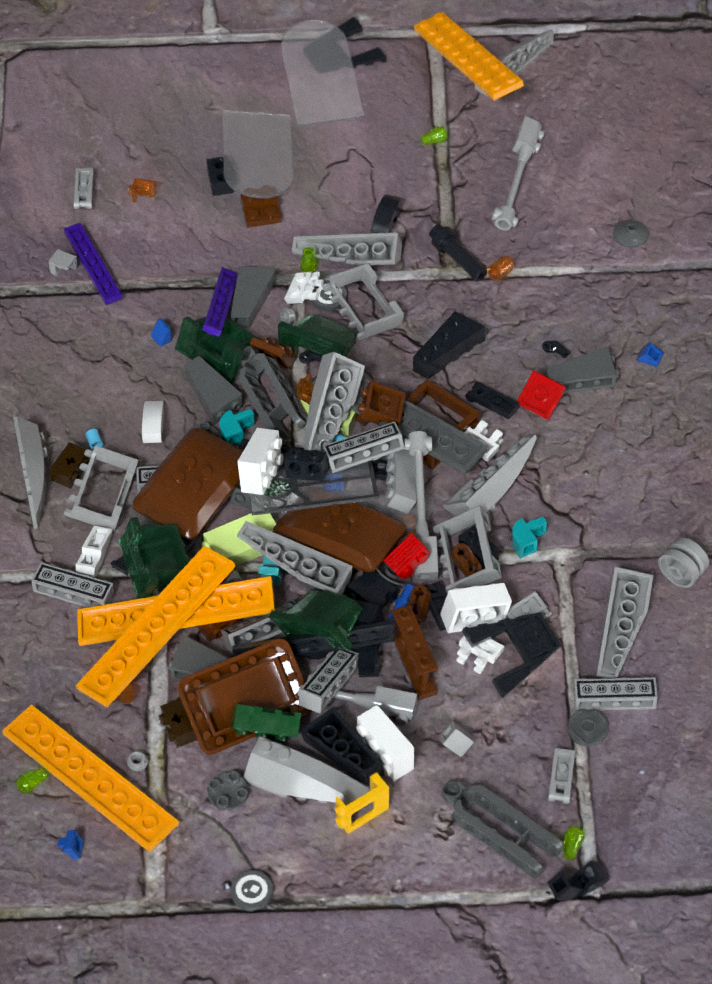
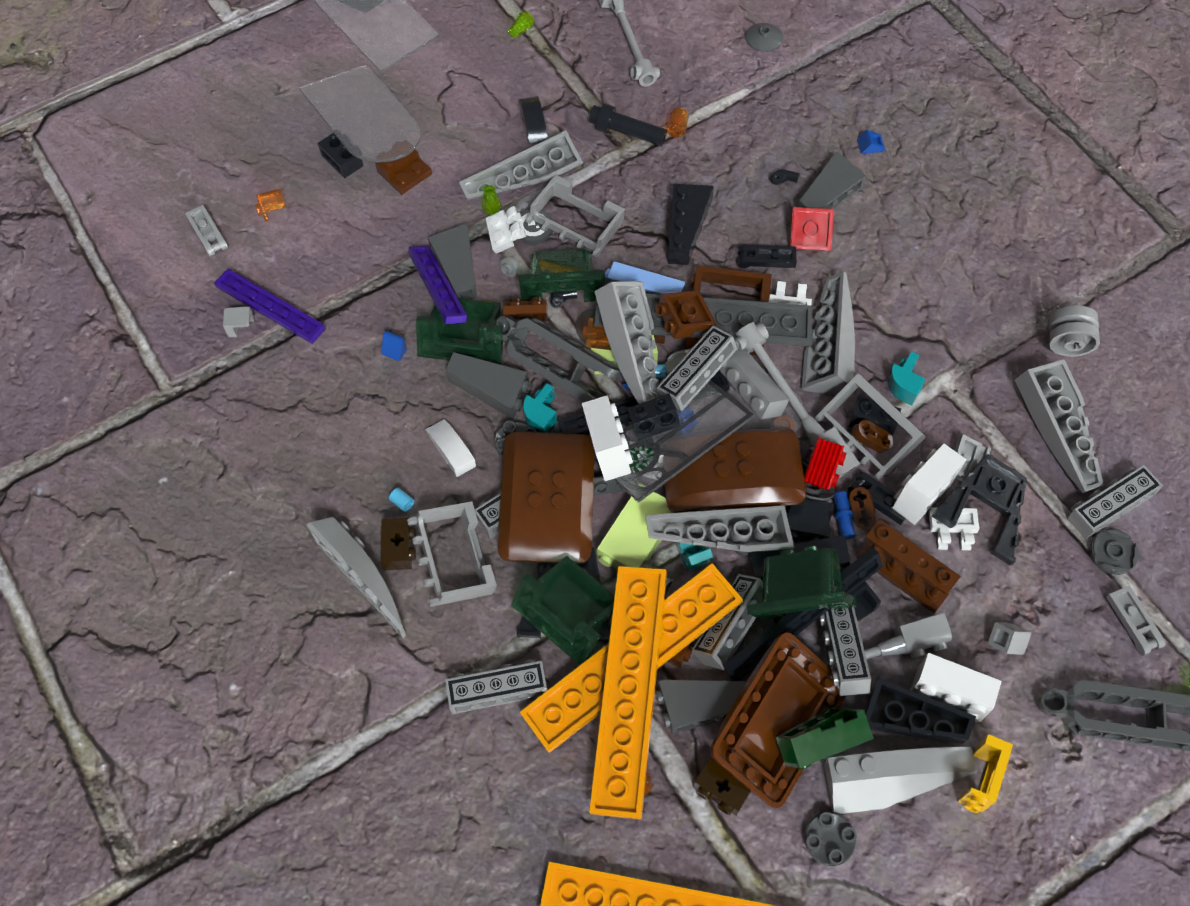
camera: 30 degrees left, 10 degrees up
white slope [76,526,113,578] -> none
light grey plate [127,751,148,772] -> none
none -> light blue brick [605,261,685,294]

